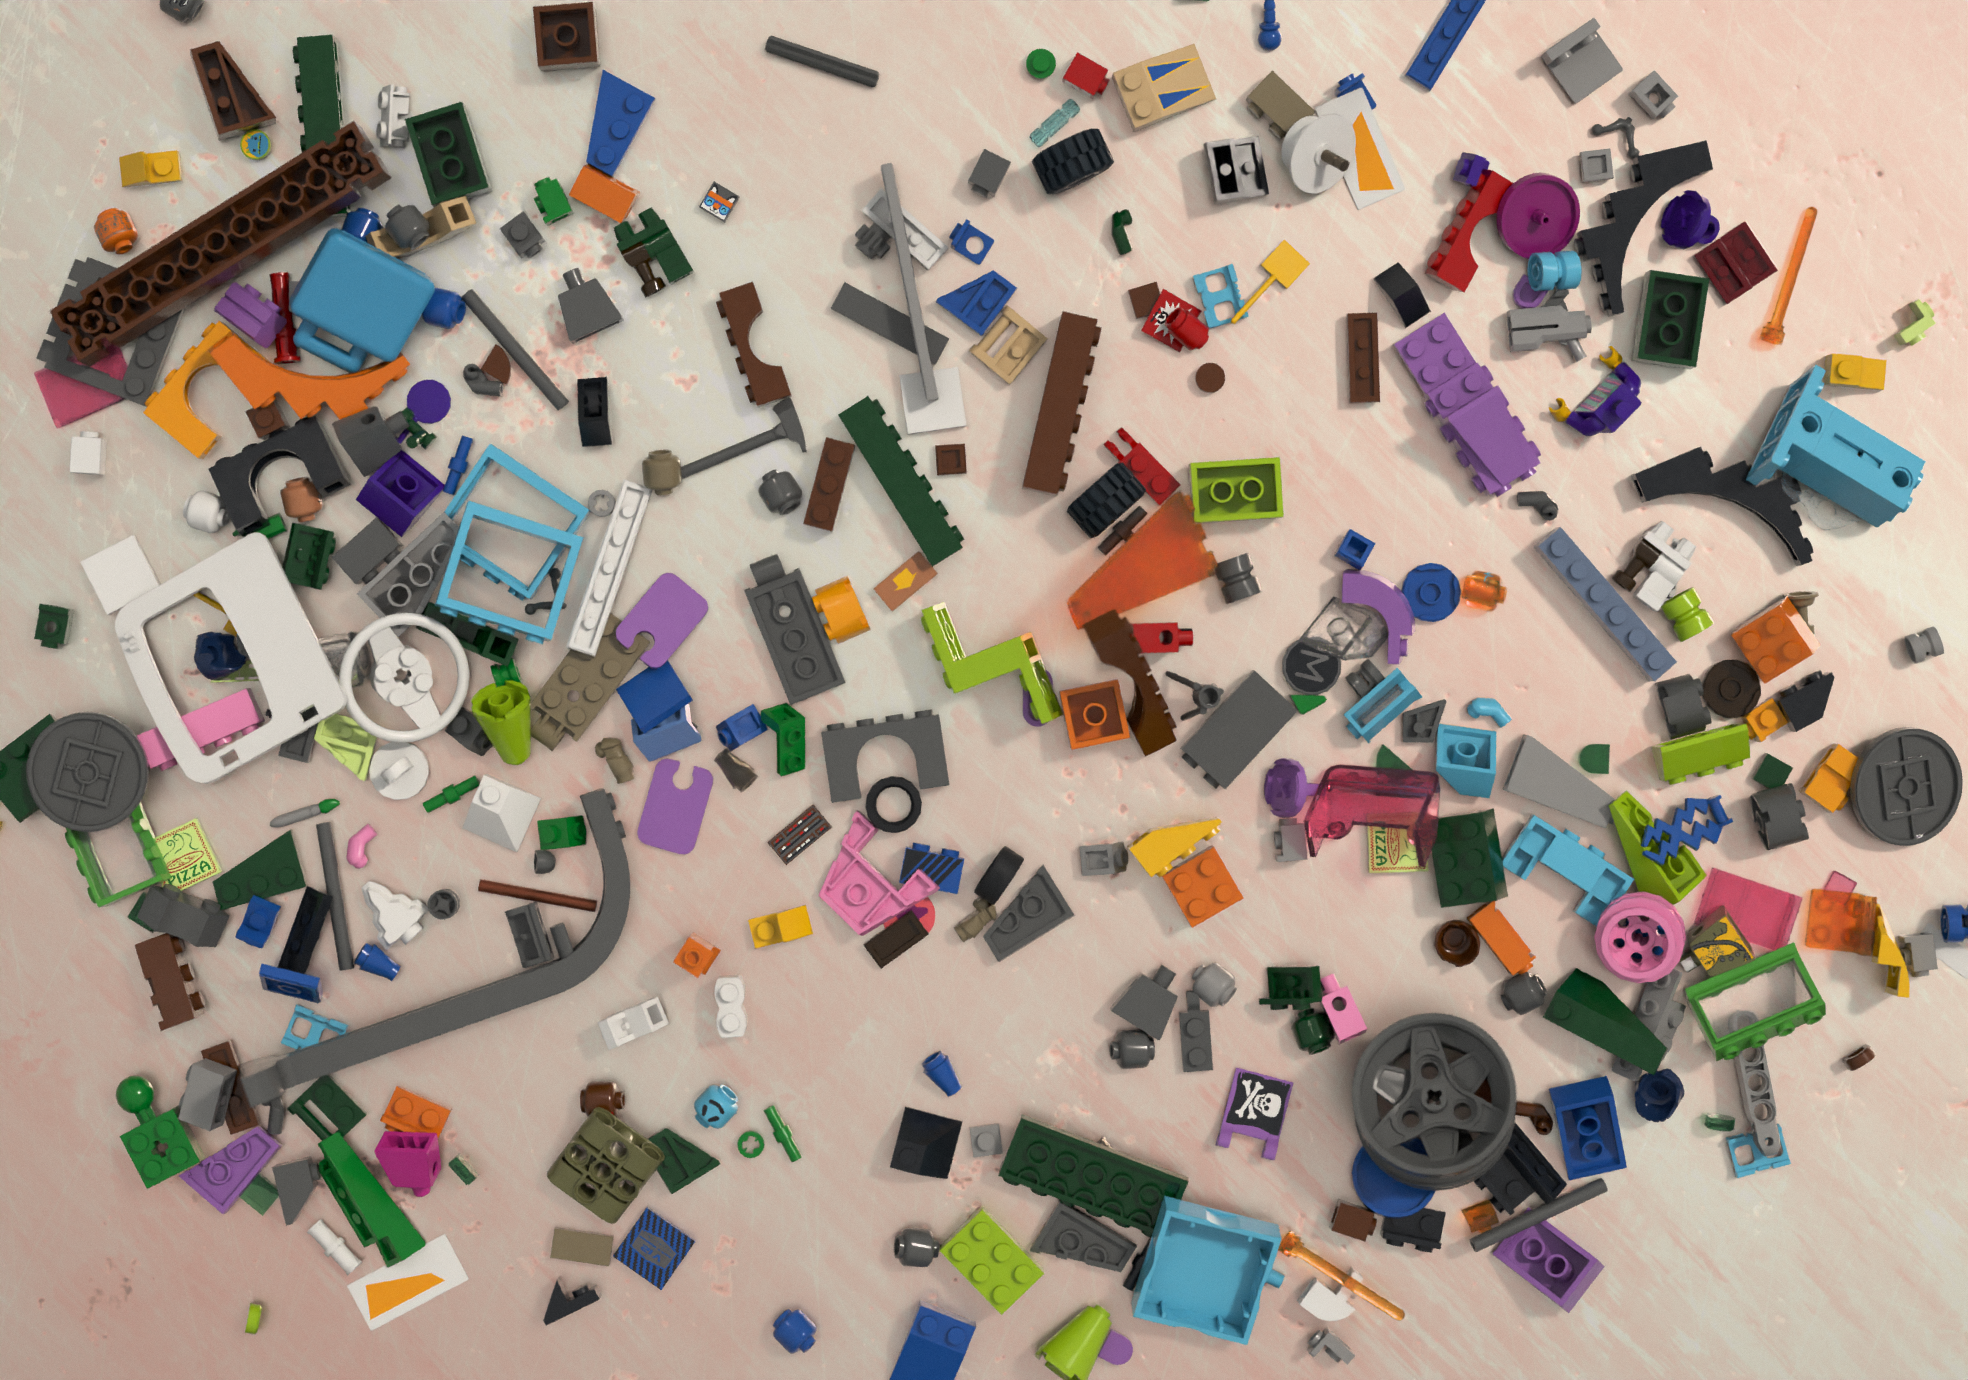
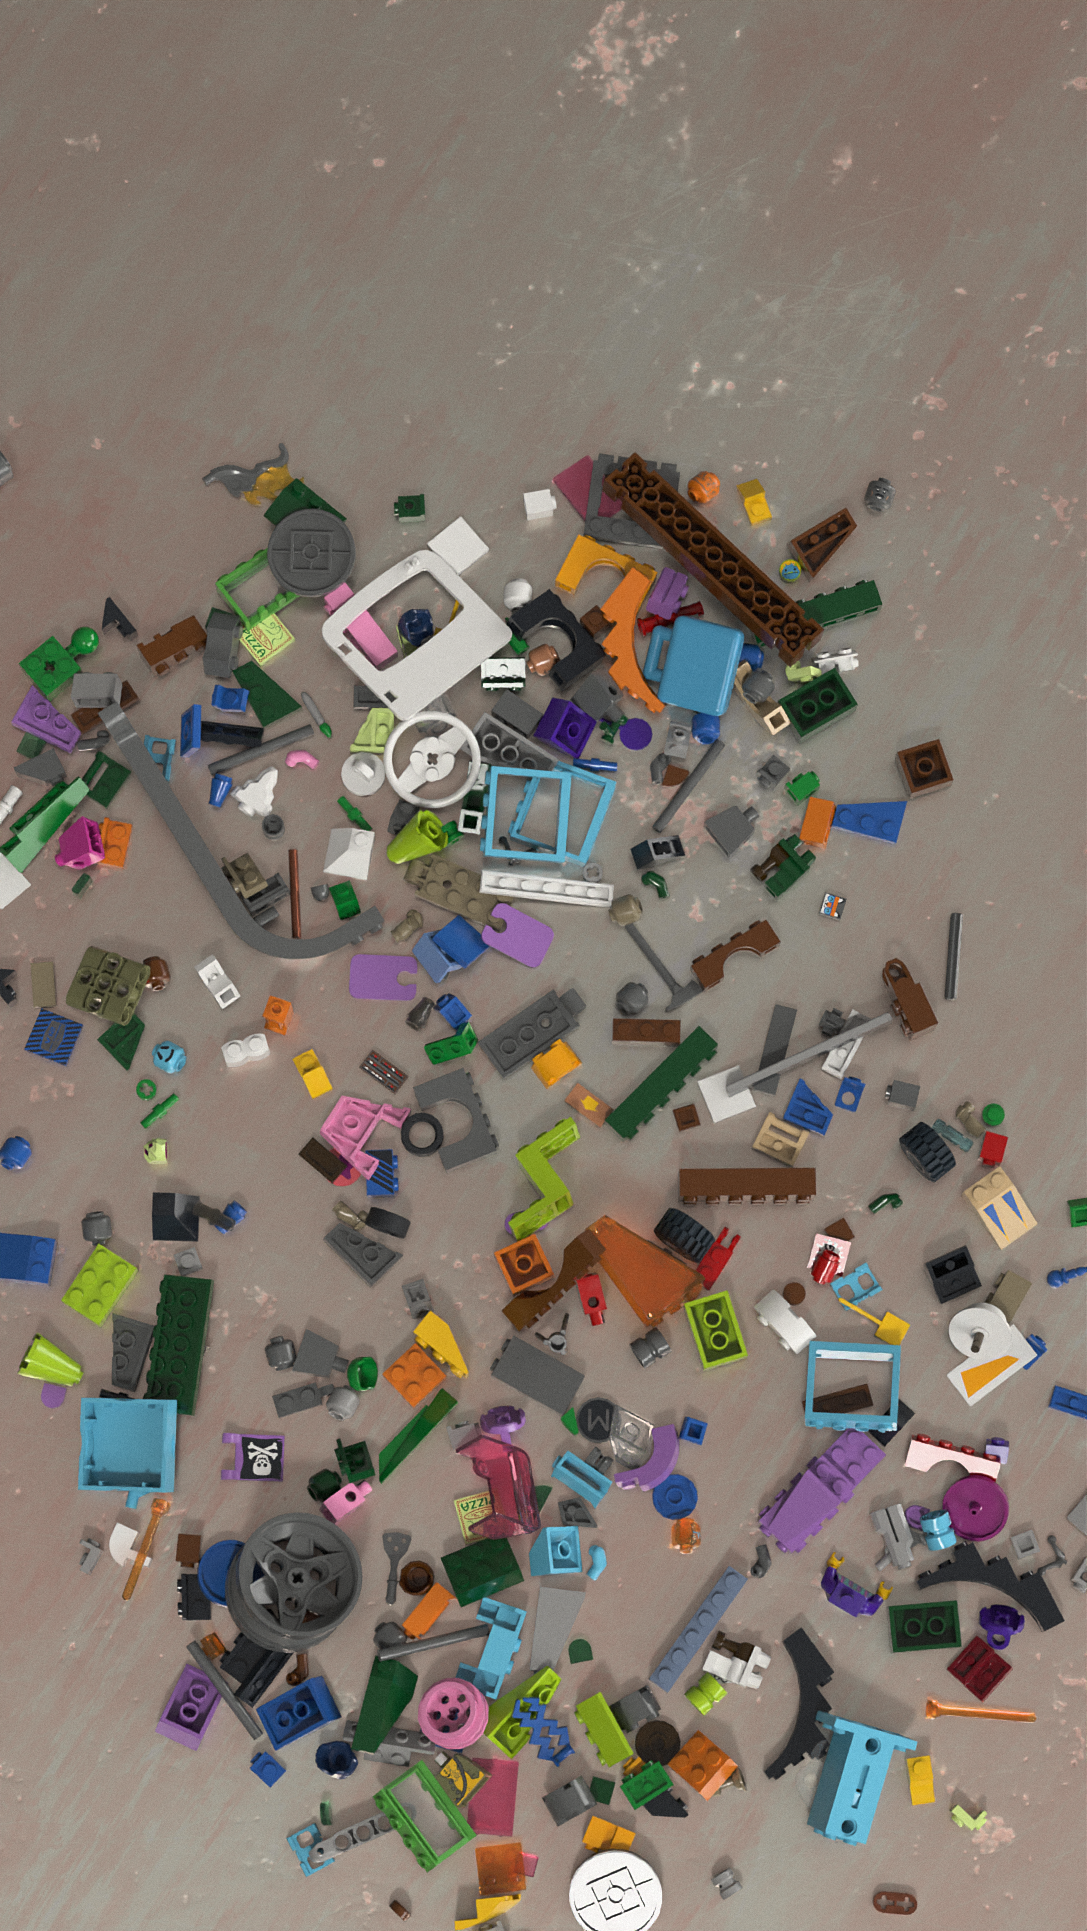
camera: 70 degrees right, 10 degrees down
none -> black slope [102,597,138,641]
none -> yellowish green rock [144,1138,168,1164]
none -> clear smoke axle [192,1201,236,1231]
none -> dark tan bracket [221,853,268,899]
none -> blue bracket [249,1751,286,1788]
none -> green hair [347,1357,378,1391]
none -> dark grey piece [377,1624,489,1661]
none -> green wedge [379,1388,459,1484]
none -> dark grey piece [382,1532,412,1605]
none -> green bracket [620,1760,674,1810]
none -> dark green arm [641,871,670,899]
none -> light grey brick [664,721,692,759]
none -> white brick [754,1289,817,1354]
none -> yellowish green bracket [785,661,821,685]
none -> medium azure window [805,1341,901,1433]
none -> reddish brown brick [882,958,938,1041]
none -> dark tan arm [956,1101,986,1139]

